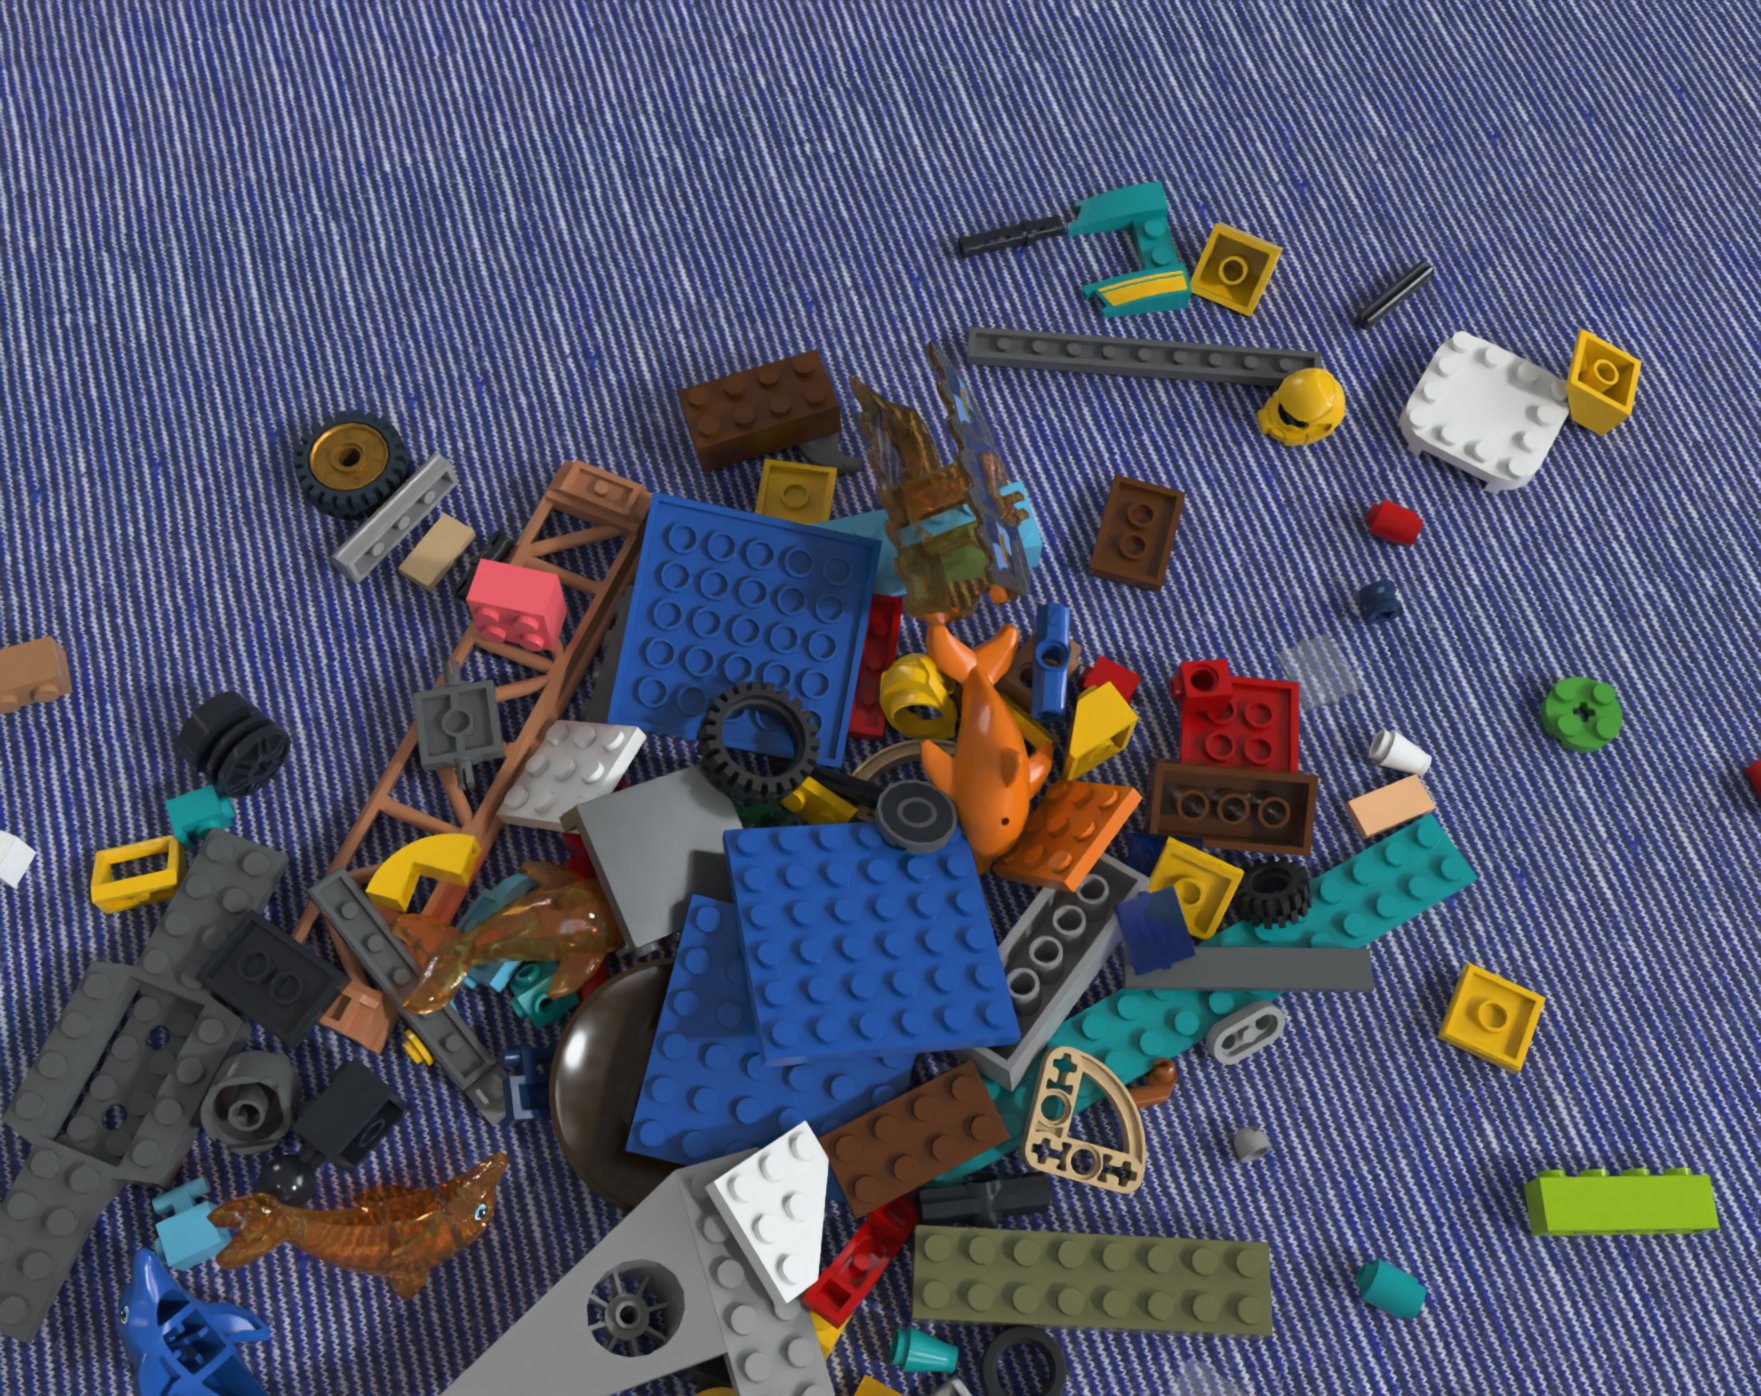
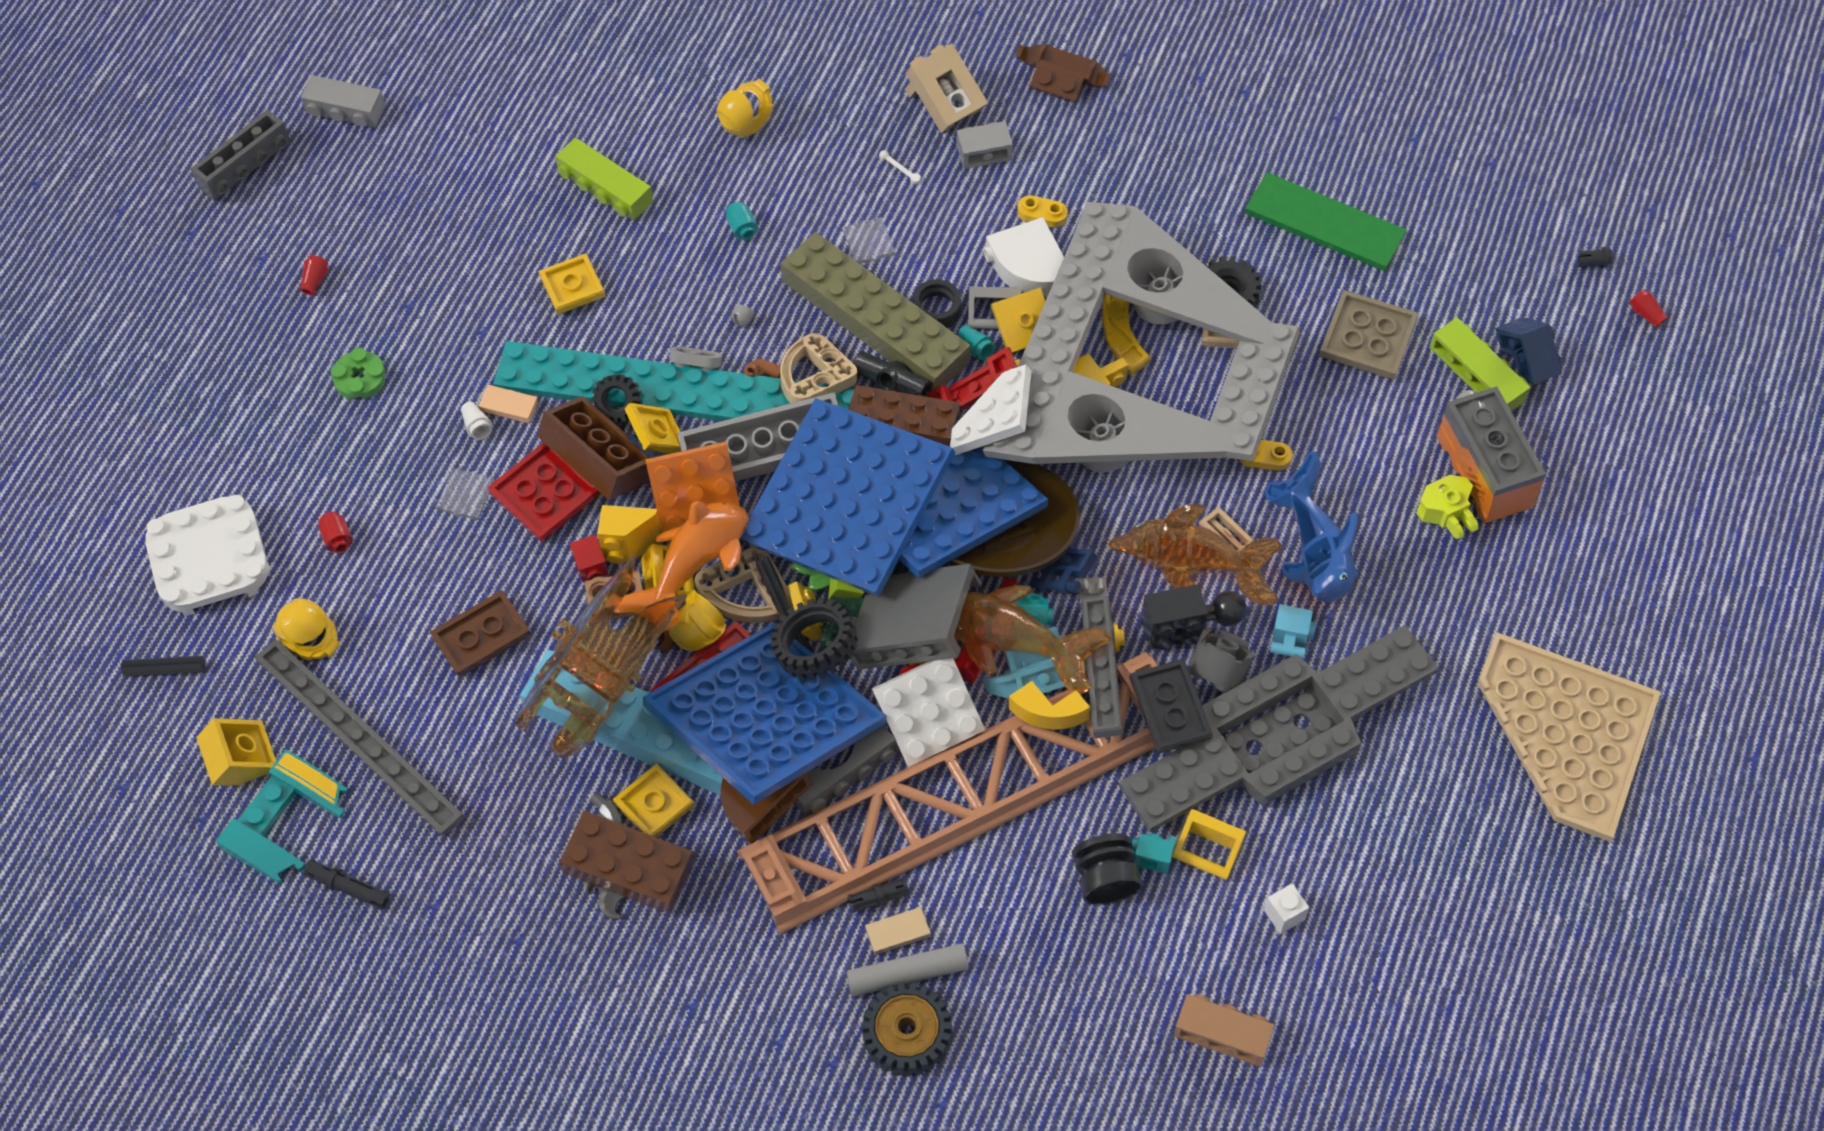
camera: 135 degrees left, 5 degrees down
dark grey plate [413,660,505,790] -> none
coral brick [466,558,567,651] -> none
black tile [874,779,957,854] -> none
blue piece [1030,602,1071,723] -> none
clear blue piece [1113,885,1196,976] -> none
dark grey tile [1121,946,1374,993] -> none
red brick [1170,659,1234,713] -> none
dark blue wheel [1358,580,1404,624] -> none
yellow slope [1566,329,1641,436] -> none
none -> tan tile [1198,507,1257,563]

